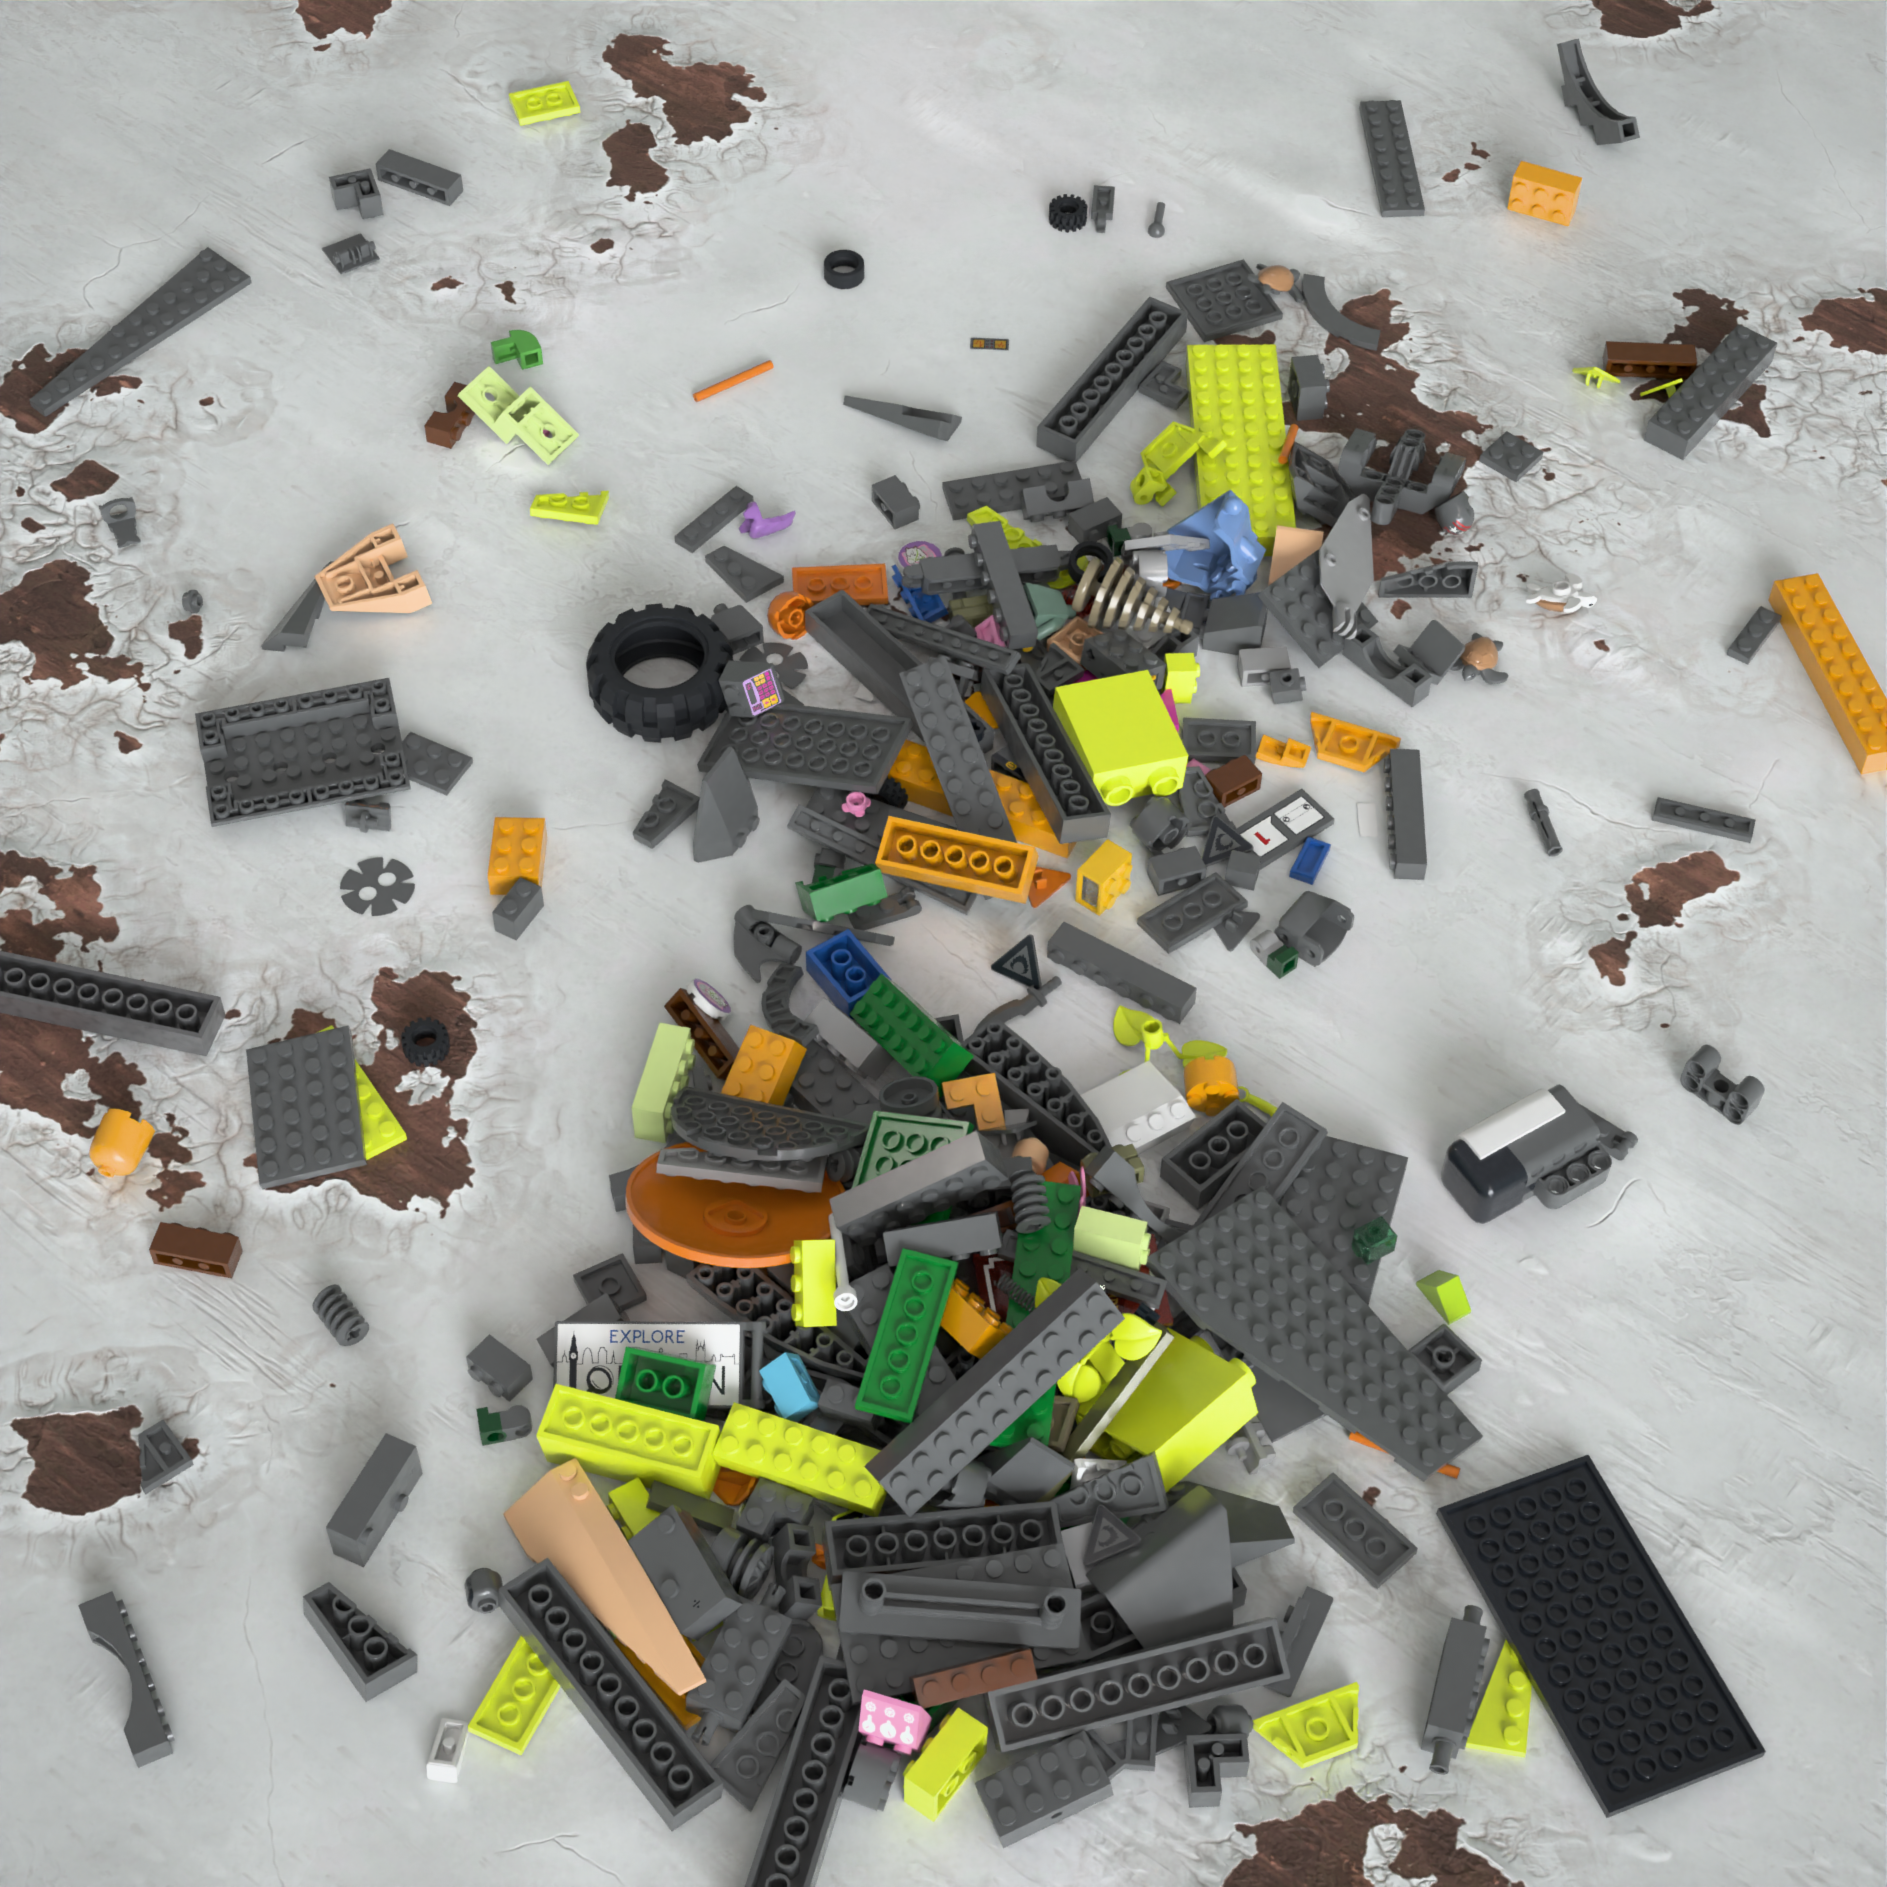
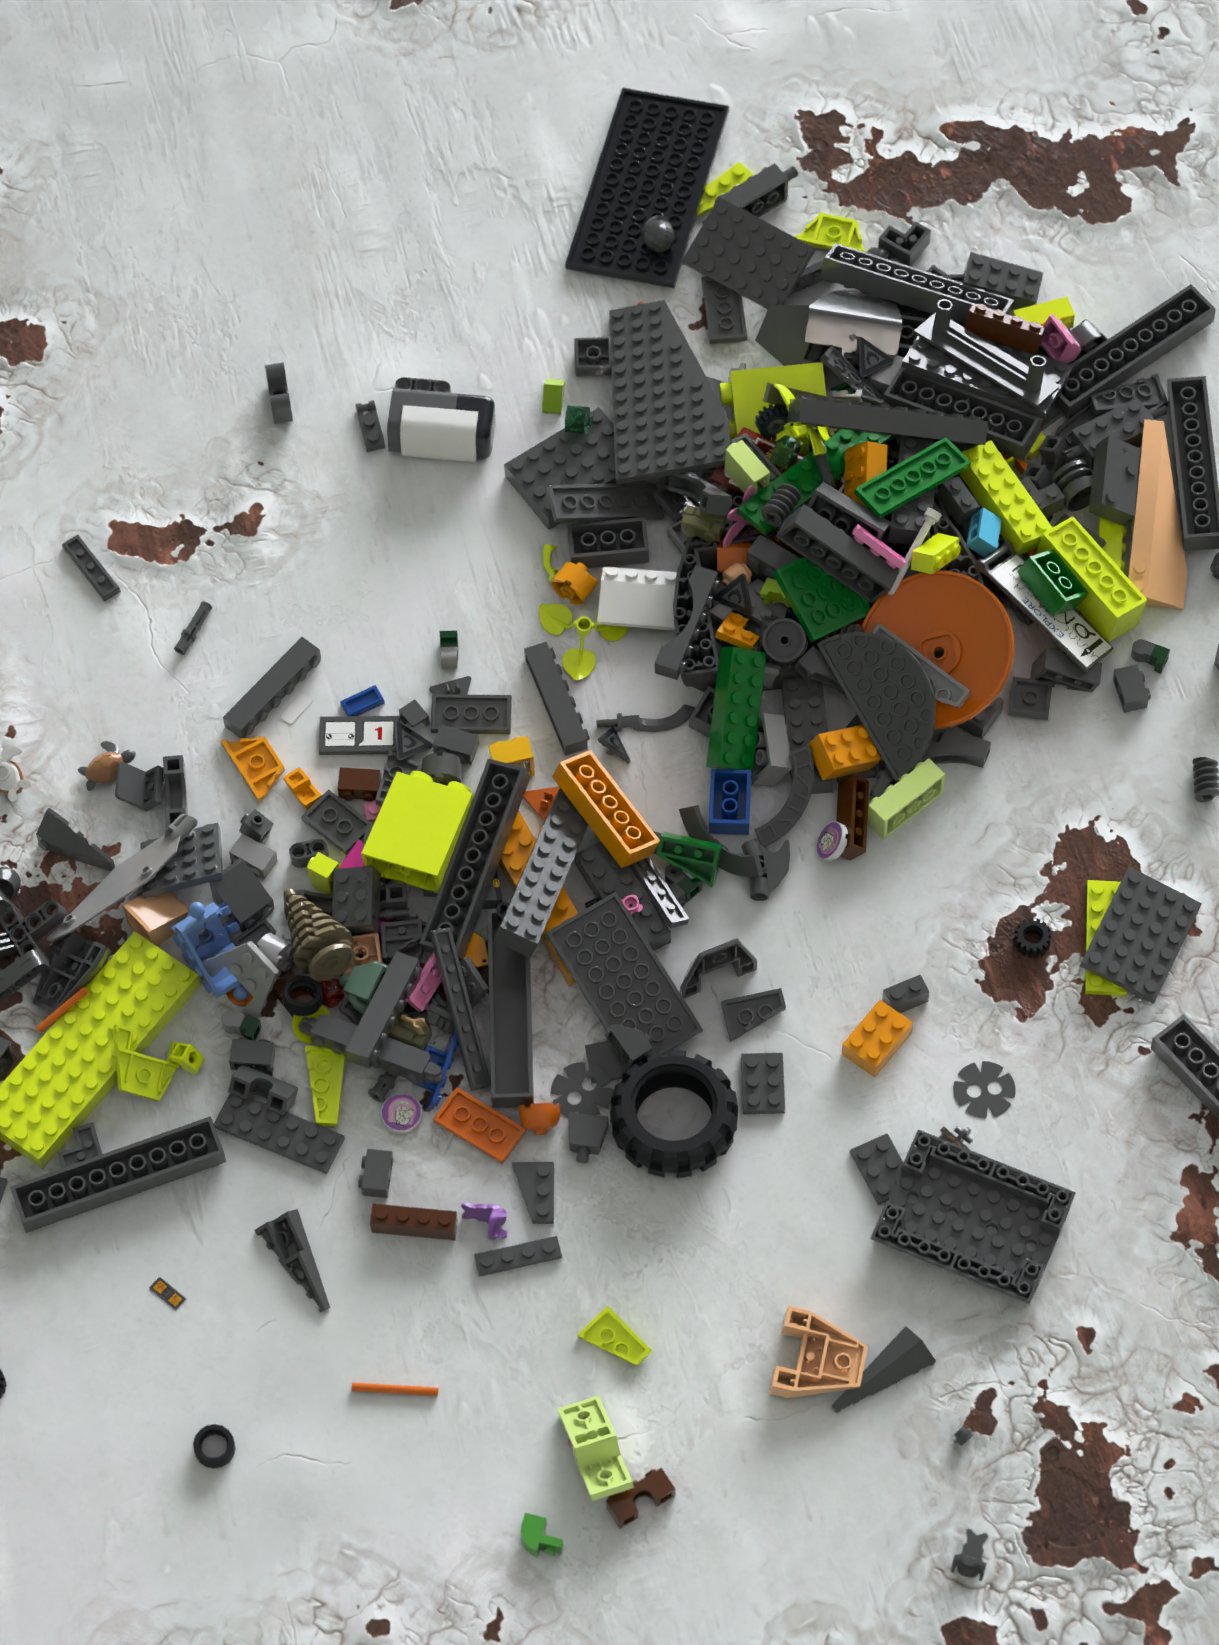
camera: 140 degrees left, 10 degrees up
dark grey piece [1274,891,1354,967] -> none
none -> dark grey beam [289,839,329,868]
none -> reddish brown brick [370,1204,458,1240]
none -> tan hand [401,1015,429,1035]
none -> dark grey hair [642,215,675,253]
none -> dark grey arch [655,565,720,680]
none -> dark grey plate [681,197,816,310]
none -> dark grey plate [741,1053,785,1114]
none -> bright pink plate [852,524,906,569]

